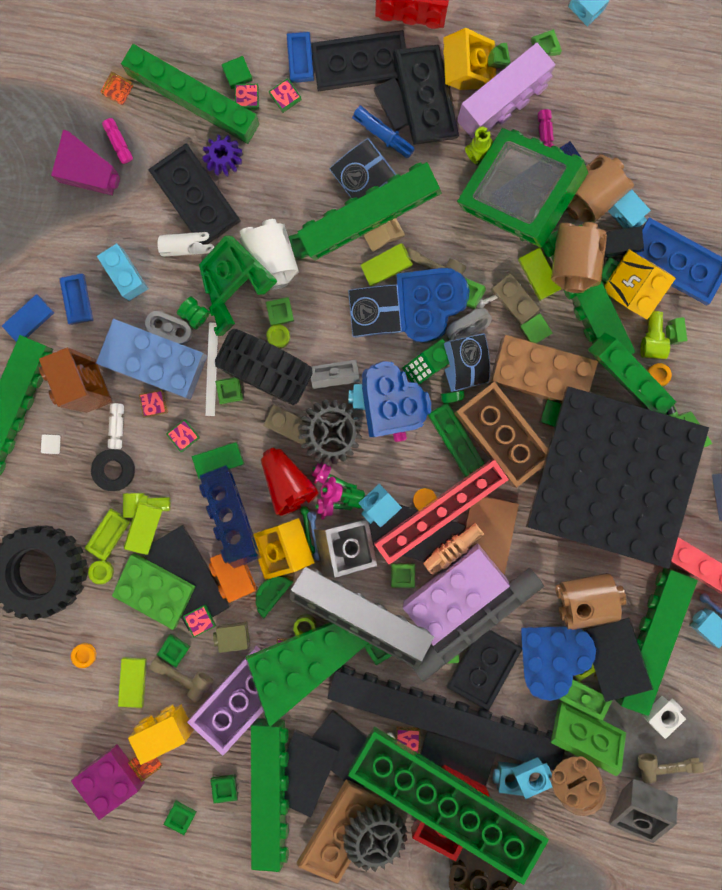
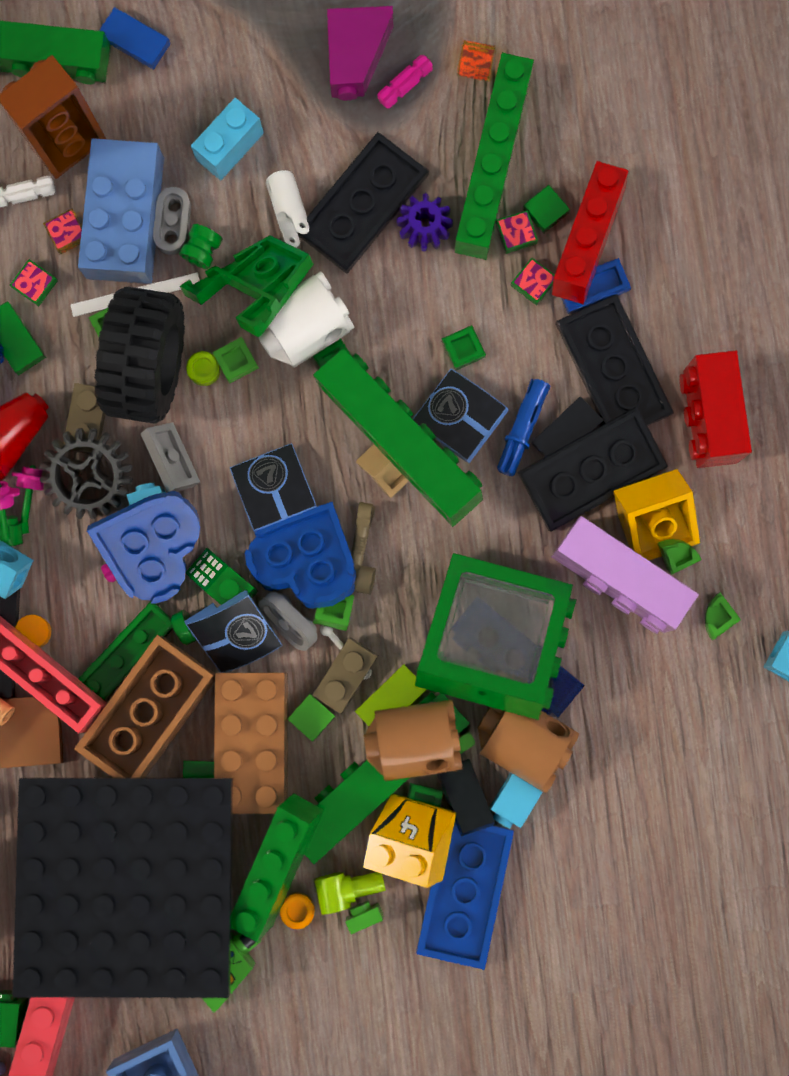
camera: 80 degrees right, 5 degrees down
blue tile [59,273,93,325] -> none
lime tile [361,243,413,286] -> none
lime pin [465,127,493,165] -> none
dark pink axle [538,109,554,148] -> none
none -> green tile [442,325,486,371]
none -> red brick [552,161,629,305]

